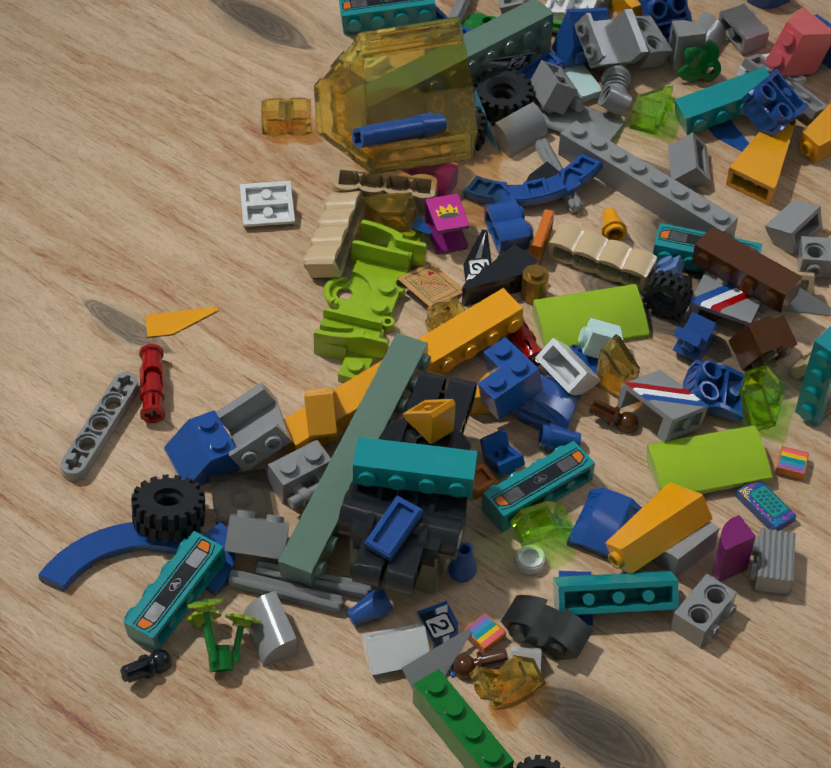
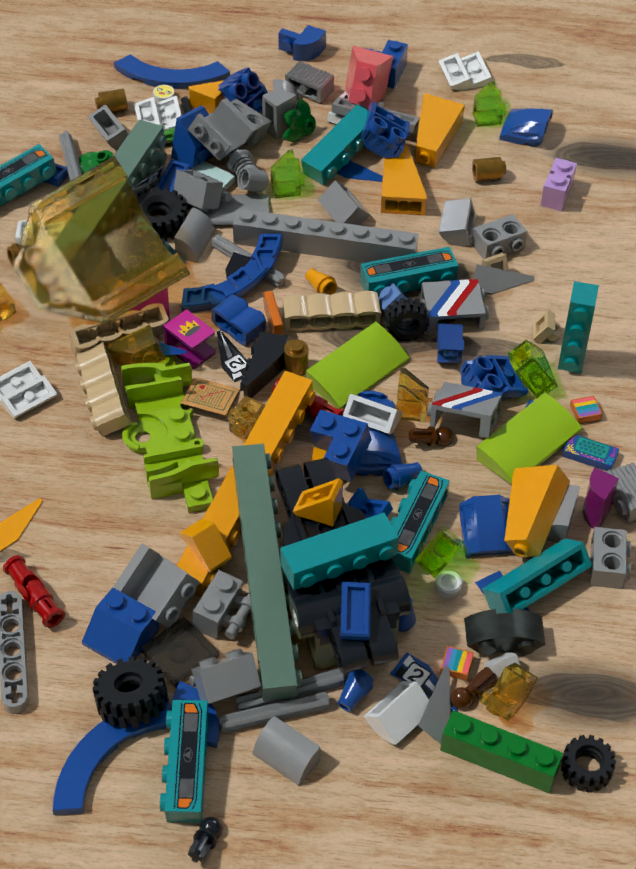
camera: 30 degrees left, 0 degrees up
plant [186,598,261,672] -> none
blue piece [352,113,447,148] -> none
light aqua brick [578,318,623,362] -> none
reddish brown brick [691,227,802,313] -> none
reddish brown brick [728,315,797,370] -> none

